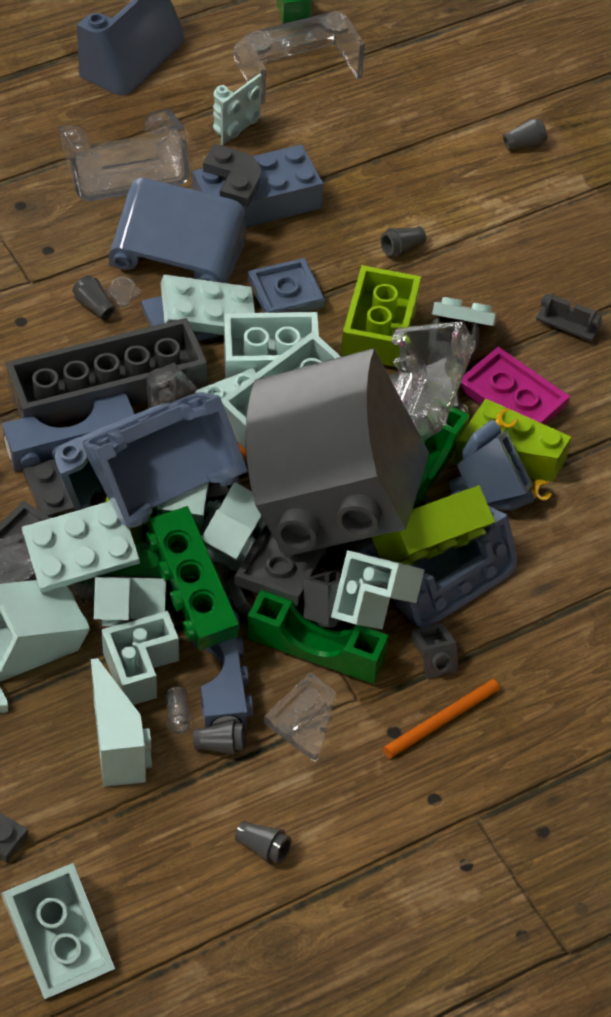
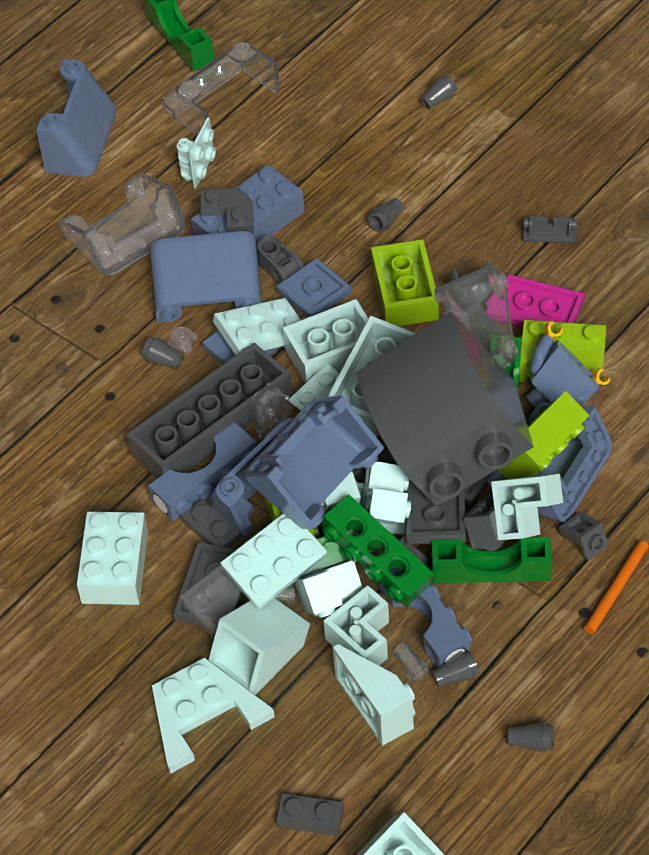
camera: 15 degrees left, 0 degrees up
clear wing [264,672,336,762] -> none
light aqua plate [432,297,497,326] -> none
none -> dark grey piece [257,236,304,284]

